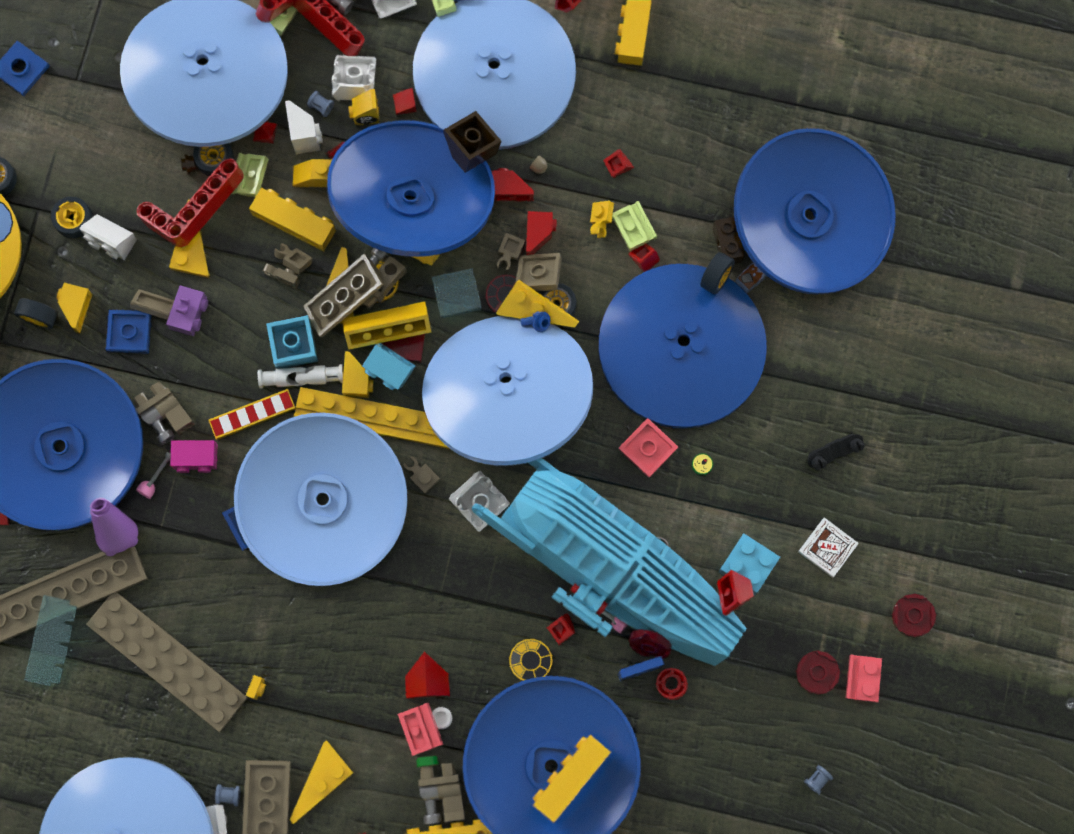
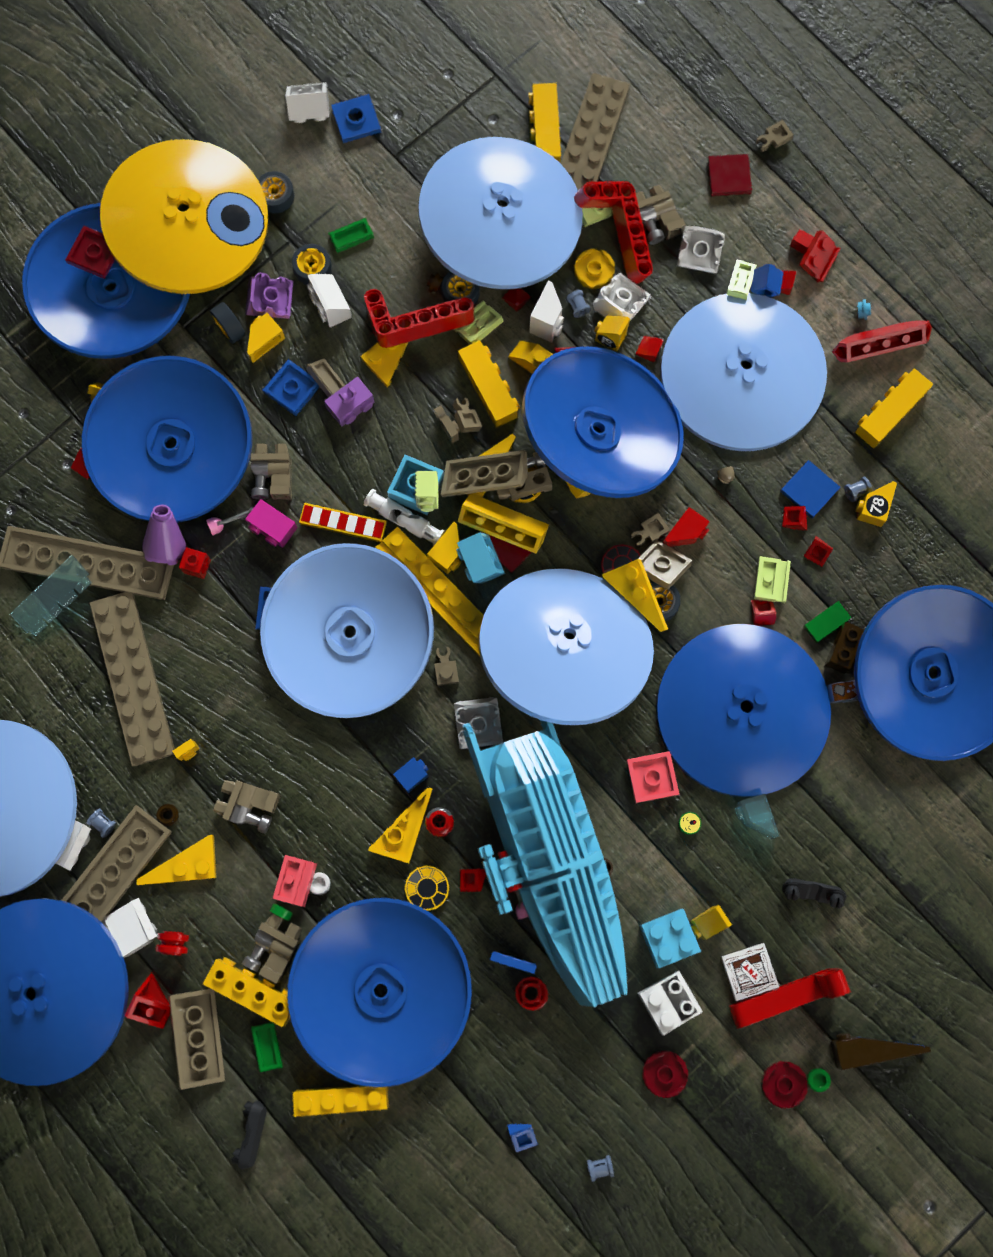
camera: 35 degrees right, 0 degrees up
red slope [405,651,450,699] -> none
clear light blue plate [432,268,482,319] -> none
dark brown slope [443,111,501,173] -> none
red slope [492,168,534,201] -> none
blue plate [520,311,551,332] -> none
yellow brick [532,735,611,823] -> none
yellow plate [590,201,614,238] -> none
dark red tile [628,629,672,659] -> none
black wheel [700,252,735,294] -> none
red slope [717,570,754,616] -> none
coral plate [845,655,882,702] -> none
none -> dark brown plate [156,804,179,826]
none -> red brick [179,547,211,579]
none -> dark tan hips [213,780,281,834]
none -> medium lavender slope [245,272,293,319]
none -> green tile [328,218,374,253]
none -> yellow wing [368,788,433,864]
none -> blue brick [393,757,429,793]
none -> yellowish green brick [415,471,438,512]
none -> red head [425,807,454,837]
none -> blue slope [507,1124,538,1152]
none -> yellow tile [574,249,615,289]
none -> white slope [637,971,702,1035]
none -> yellow slope [691,905,732,940]
none -> red beam [729,968,851,1029]
none -> clear light blue slope [735,794,779,839]
none -> blue tile [780,460,840,519]
none -> green tile [803,601,851,643]
none -> red slope [804,536,833,567]
none -> green tile [806,1068,831,1092]
none -> dark brown slope [830,1033,931,1070]
none -> sand blue bush [844,477,873,502]
none -> yellow slope [856,481,897,527]

